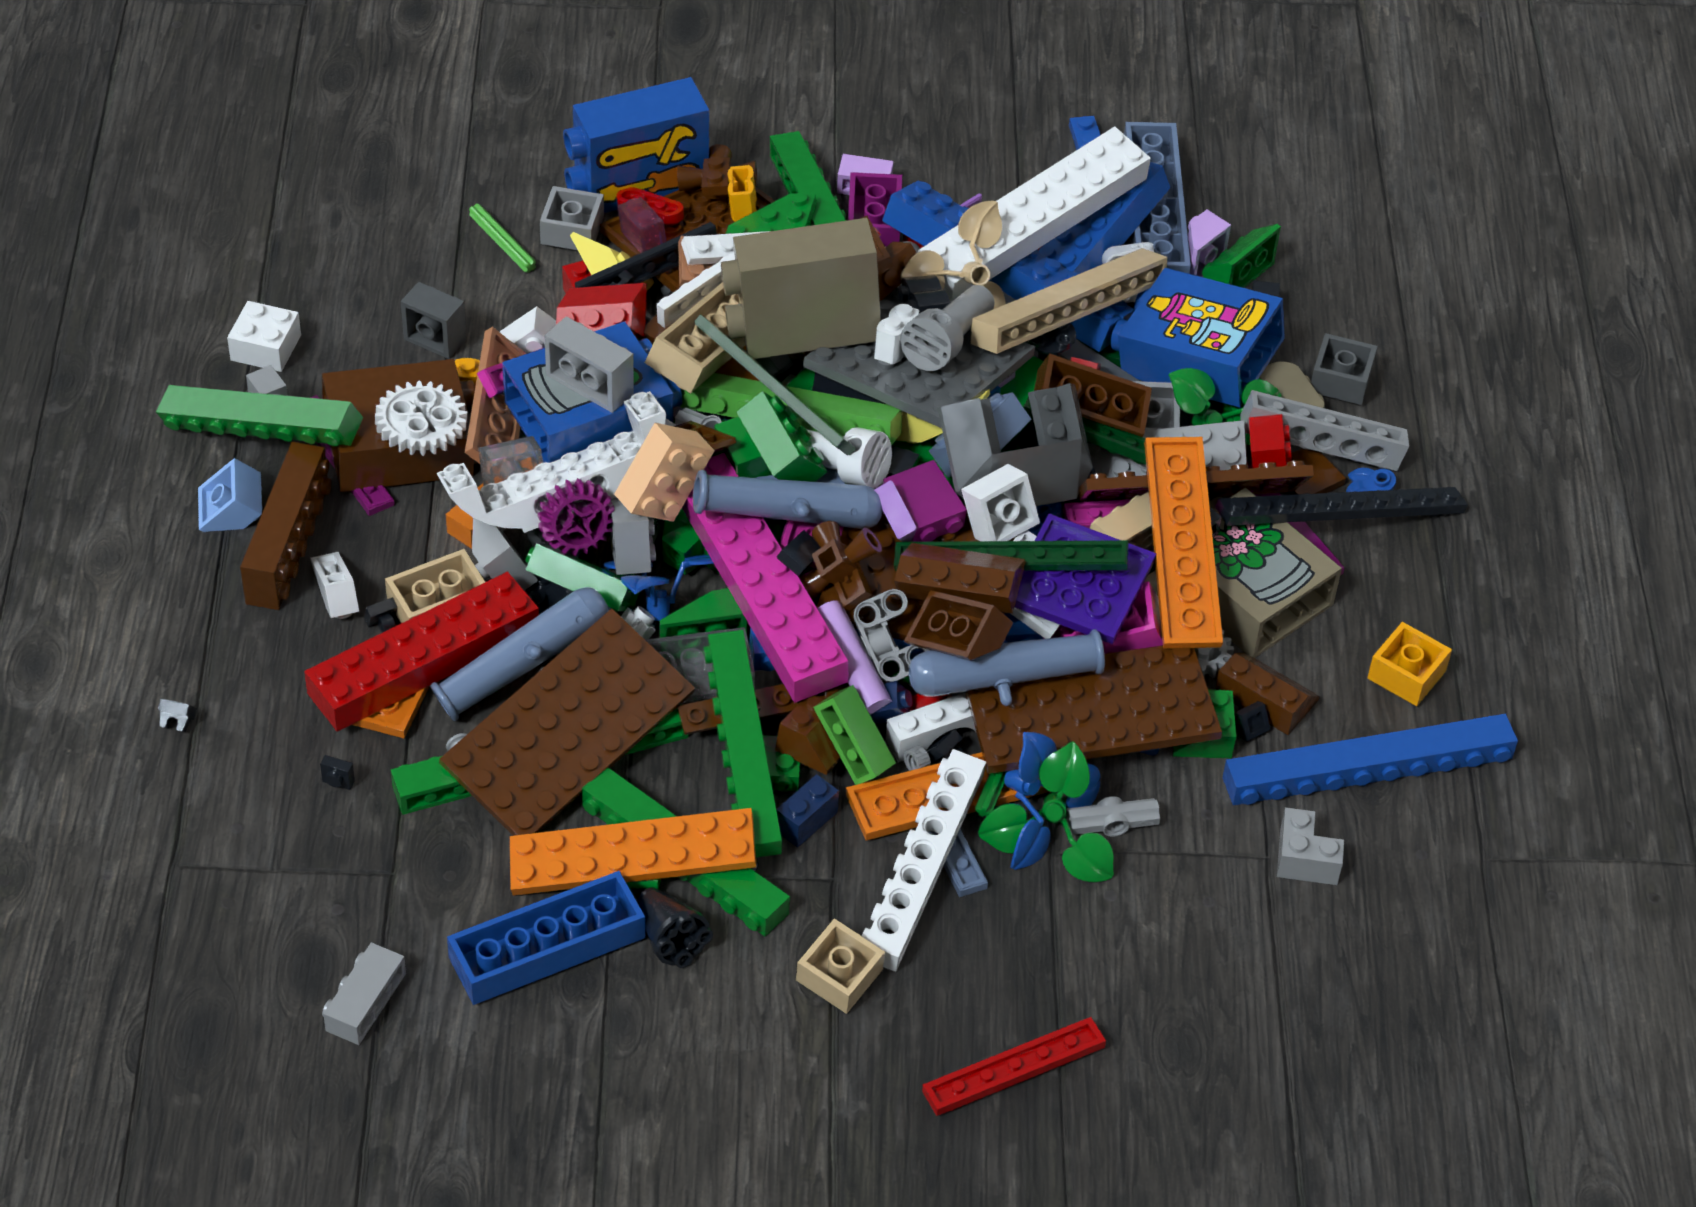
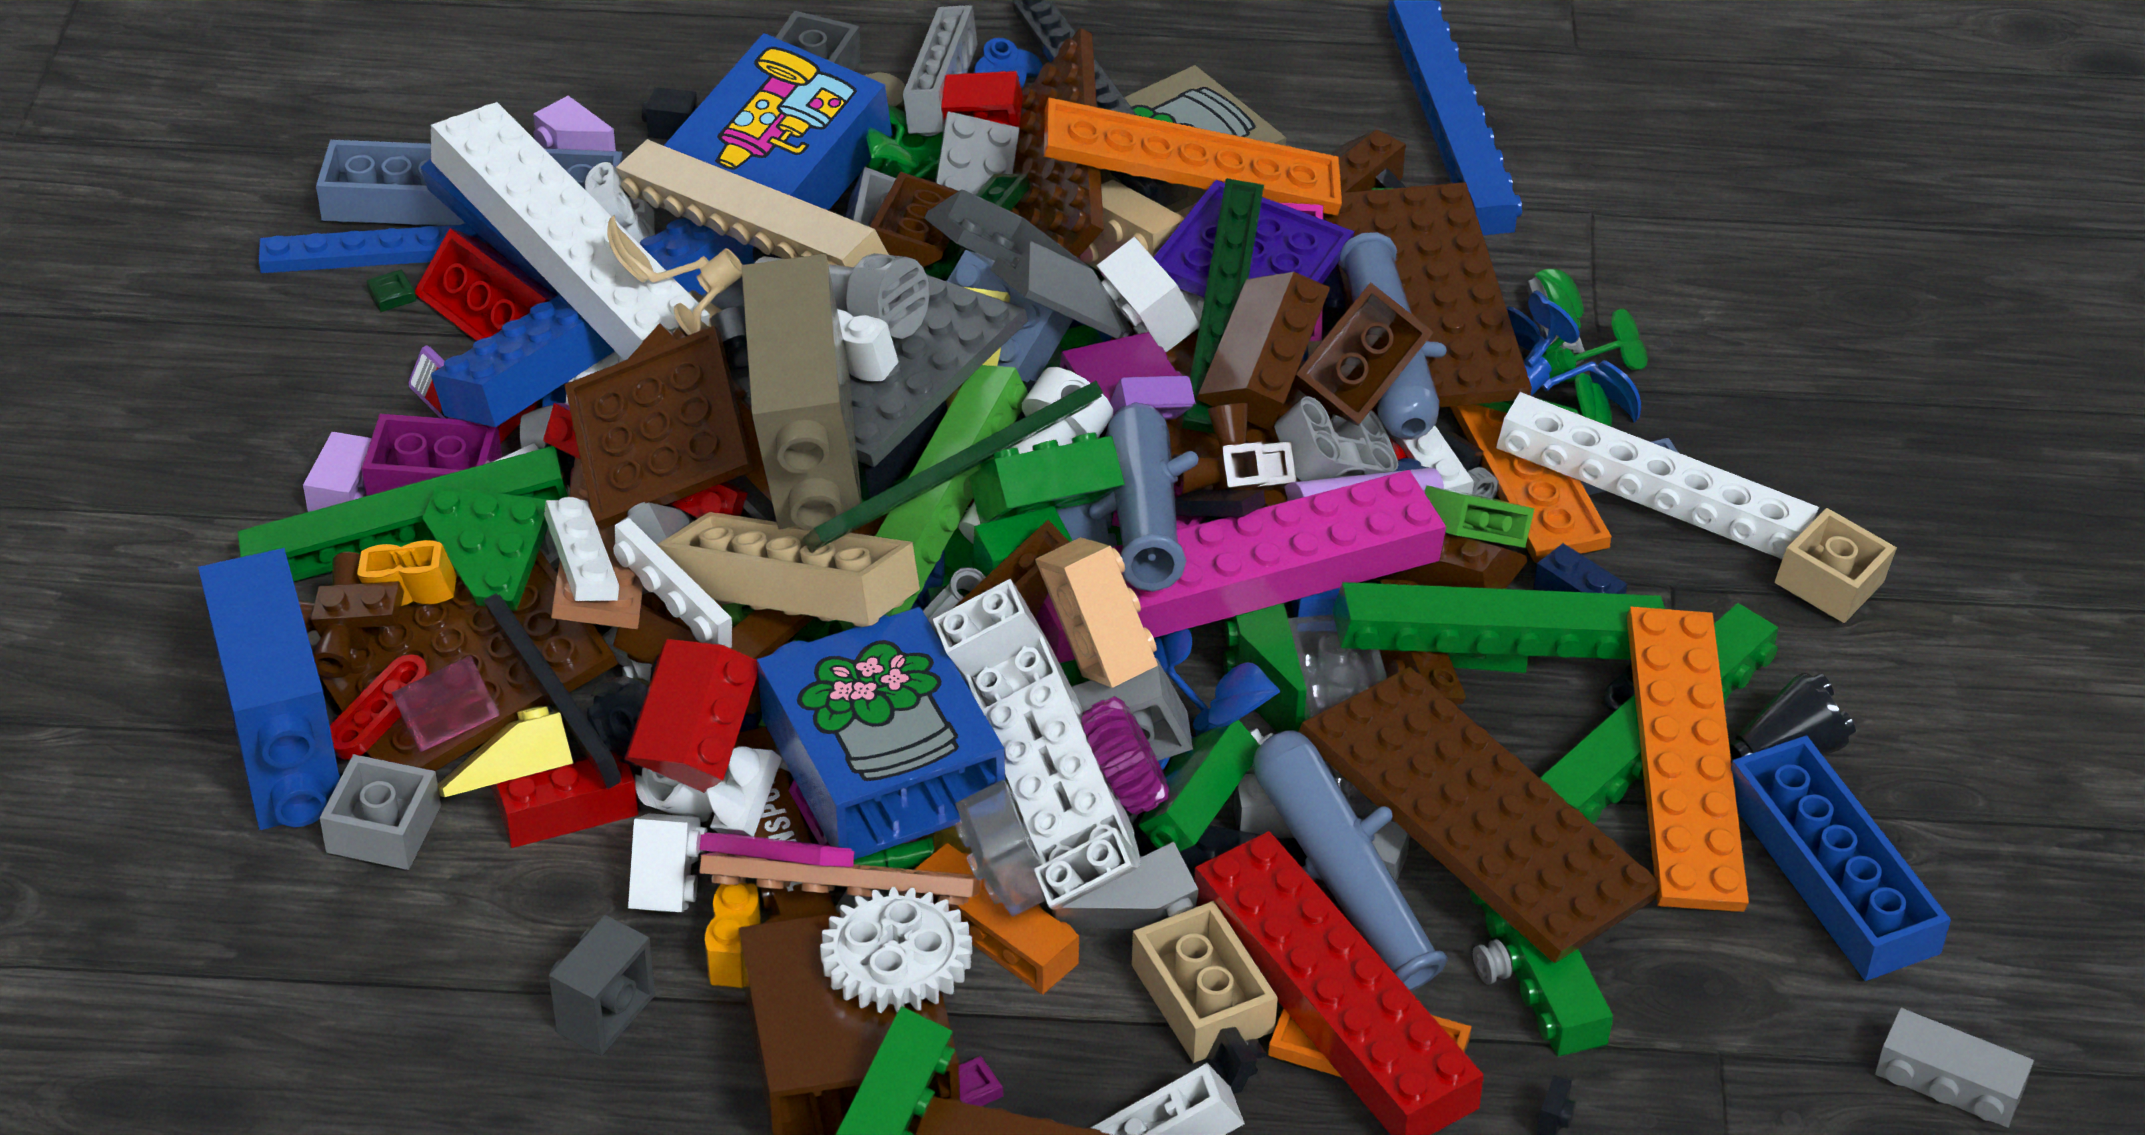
camera: 85 degrees left, 5 degrees down
bright green axle [469,203,536,273] -> none
light grey brick [545,316,634,413] -> none
red plate [922,1017,1106,1116] -> none
green slope [1202,224,1281,288] -> none
light grey brick [1277,807,1344,885] -> none
light orange brick [1367,622,1452,706] -> none

